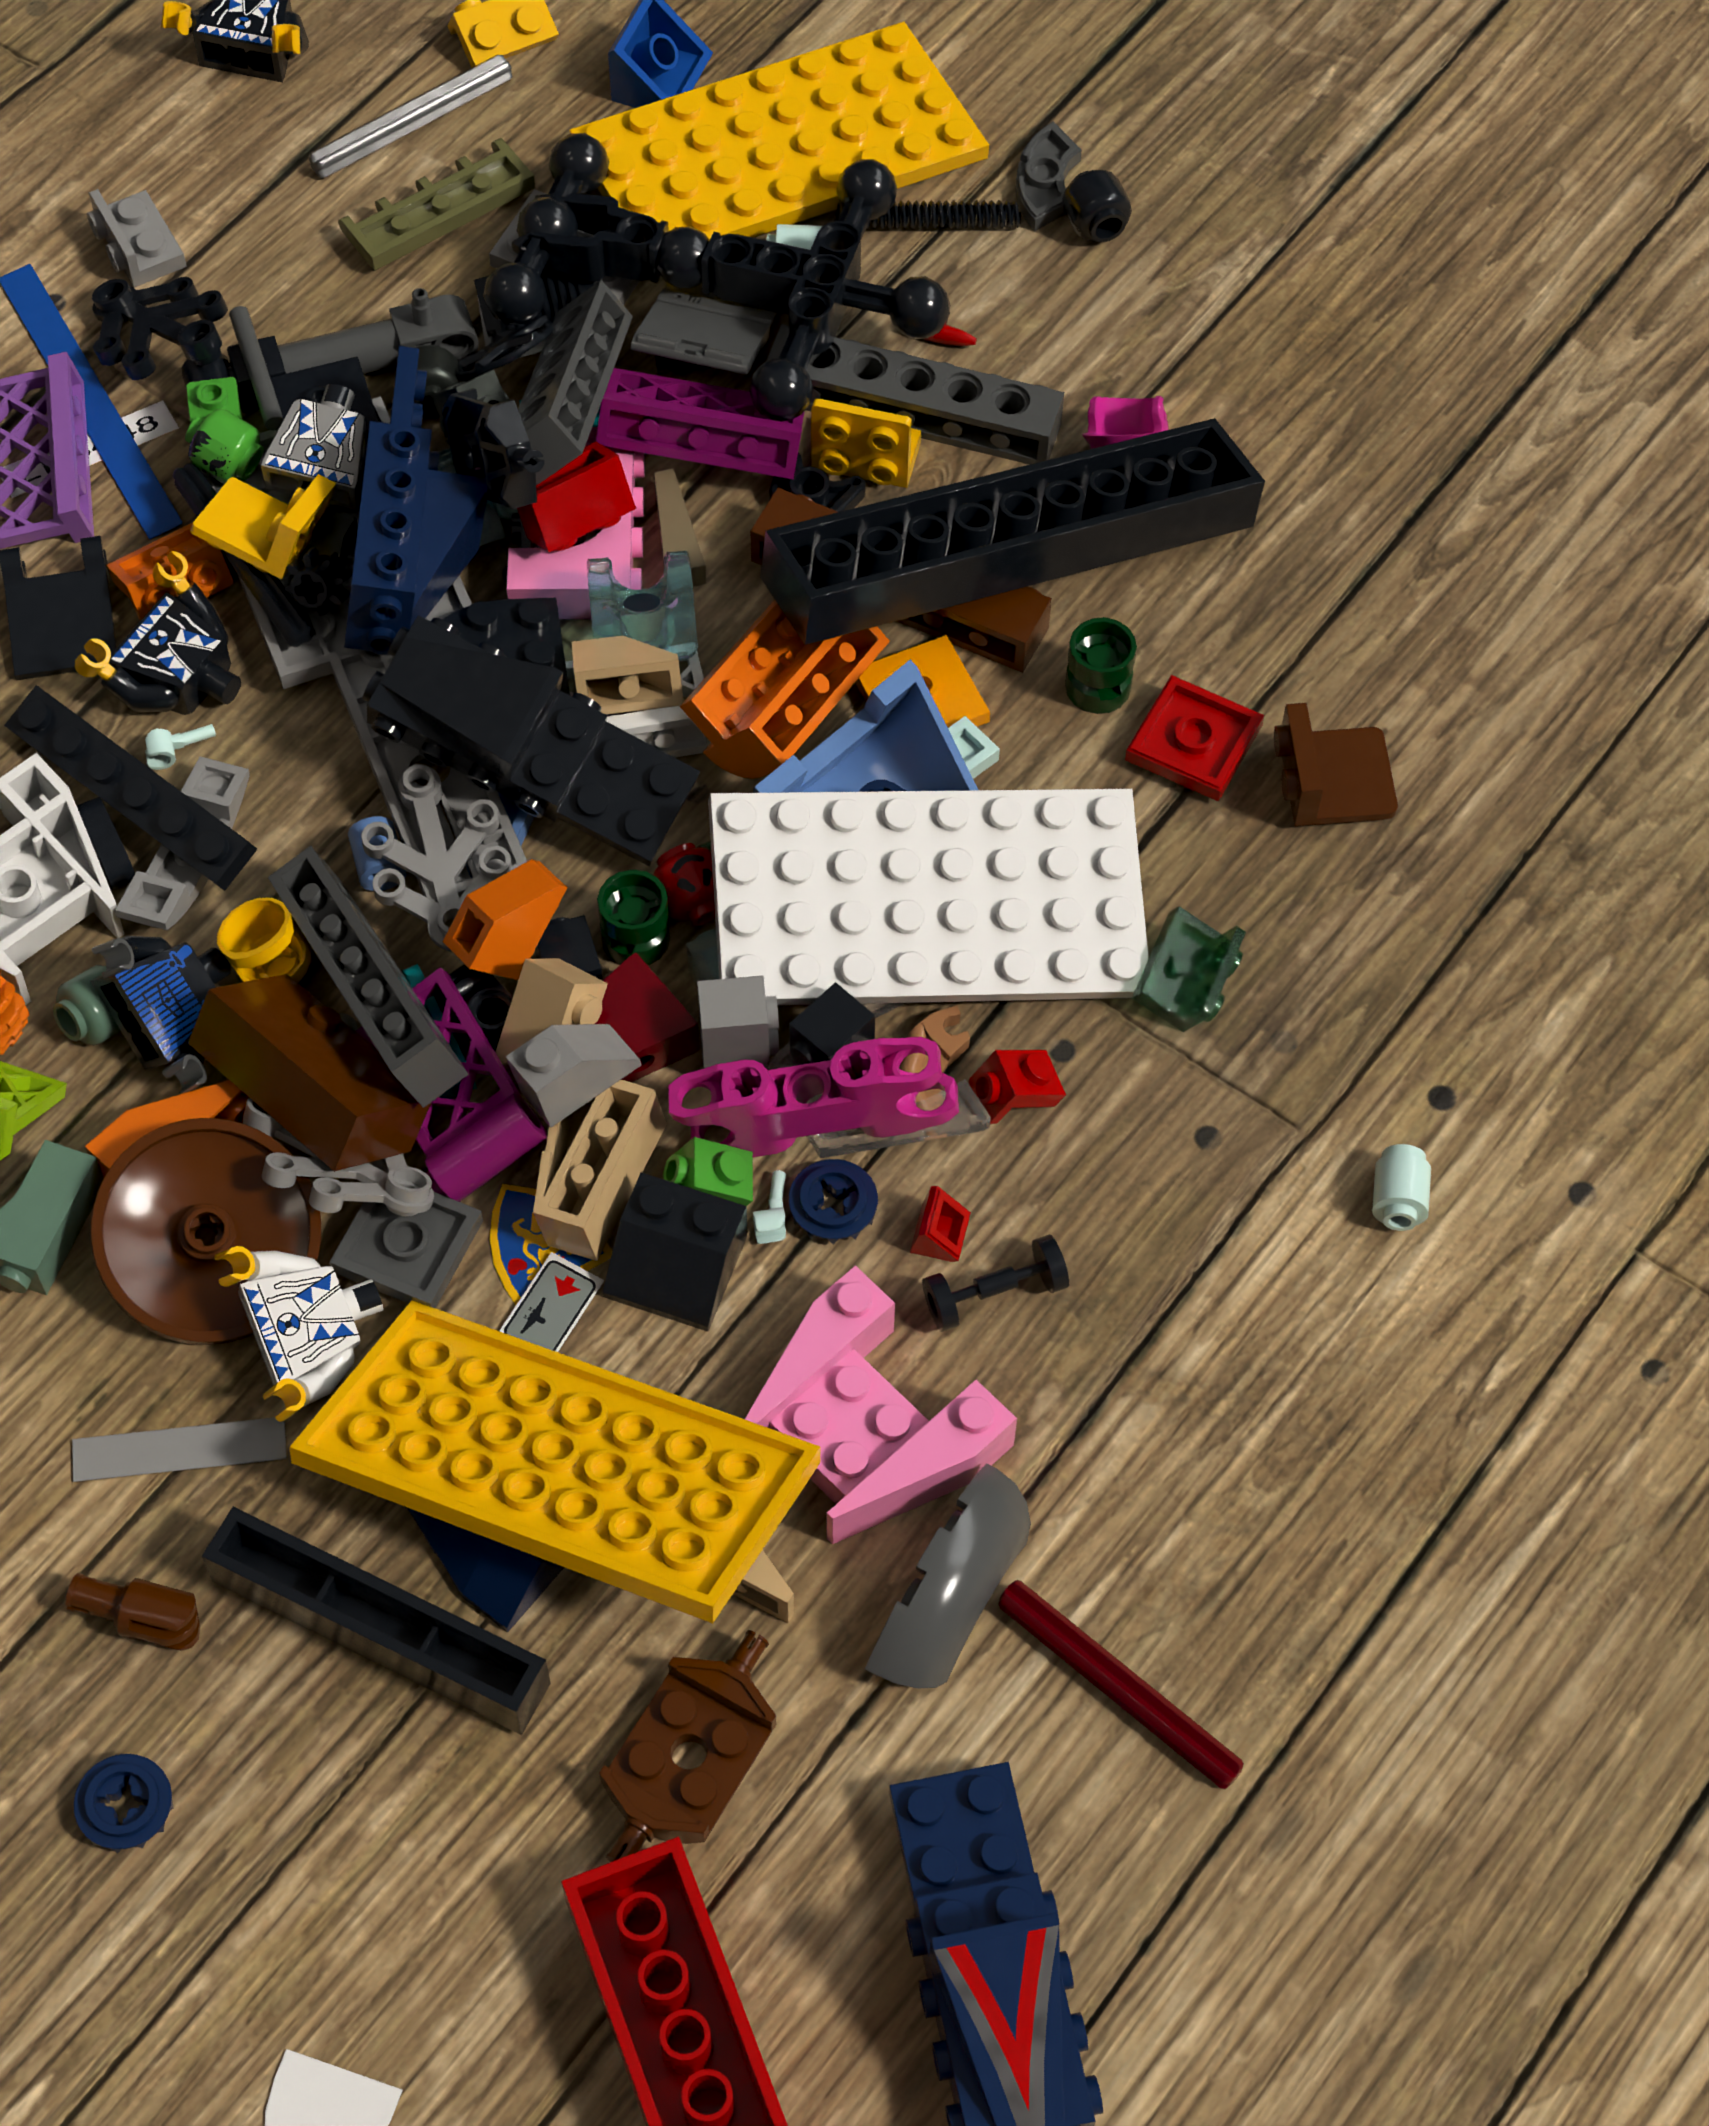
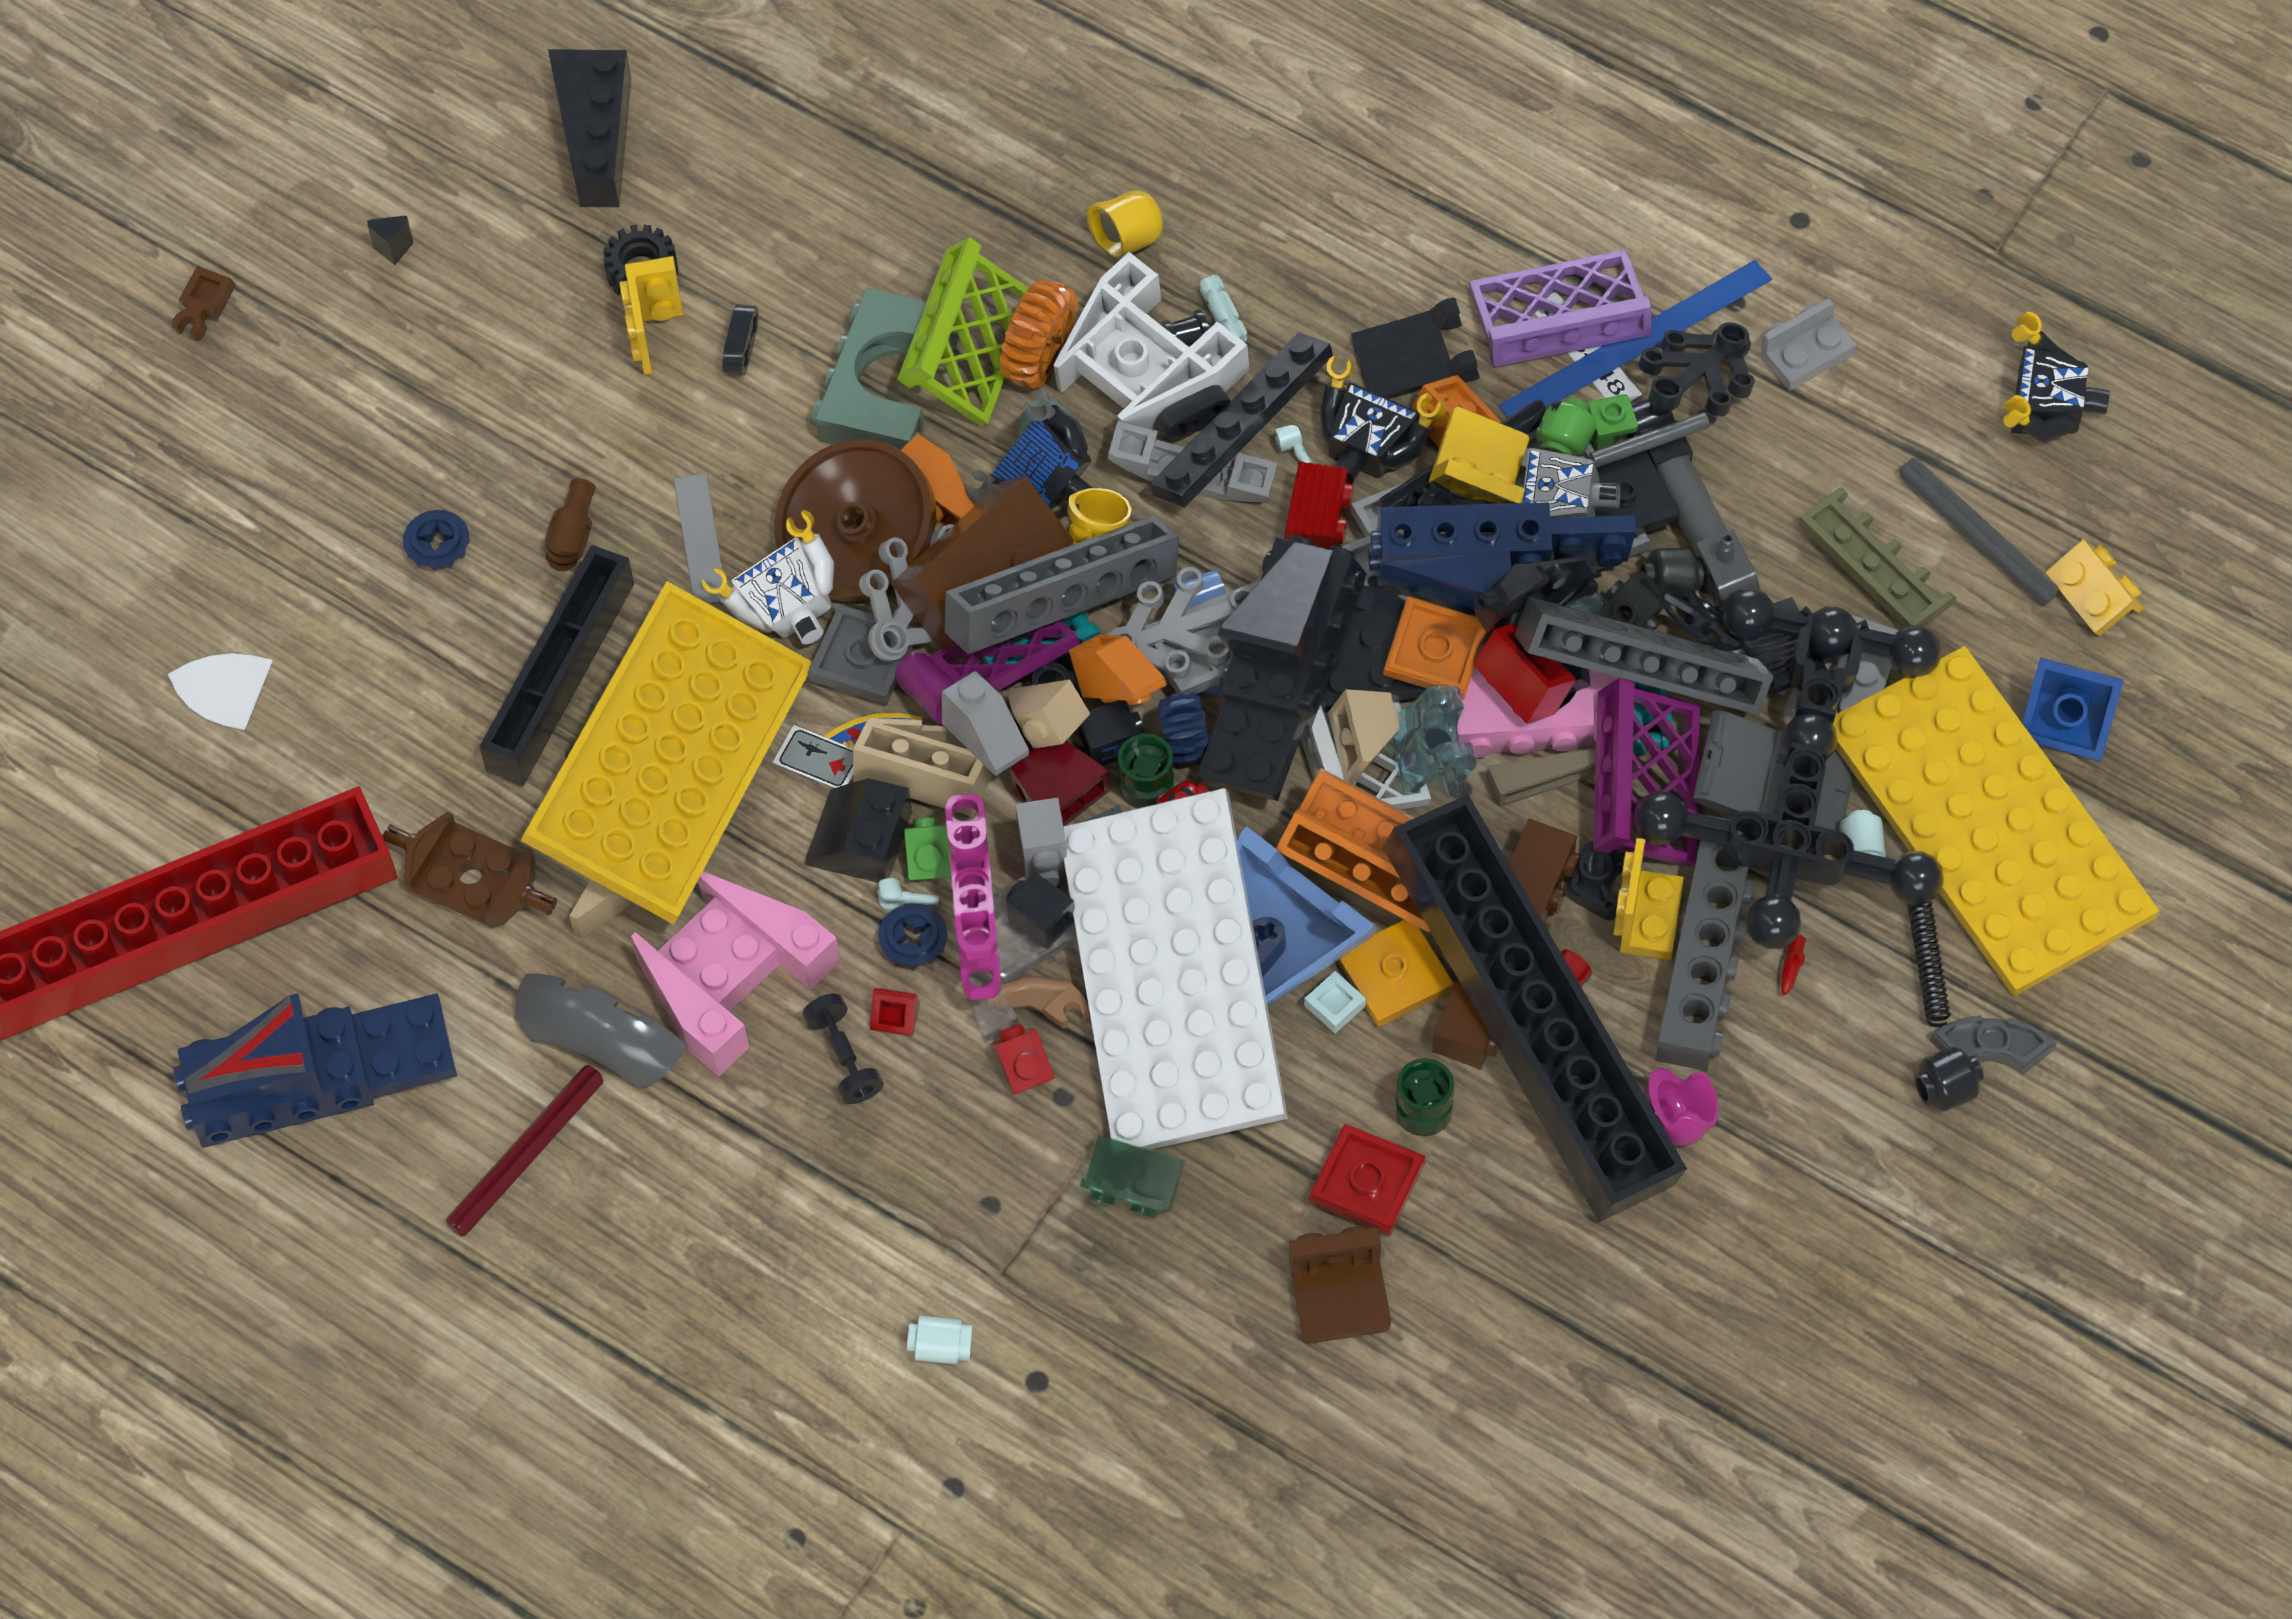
camera: 90 degrees right, 0 degrees up
none -> dark blue gear [1158,692,1209,765]
none -> red brick [1284,461,1354,550]
none -> orange tile [1383,596,1486,700]

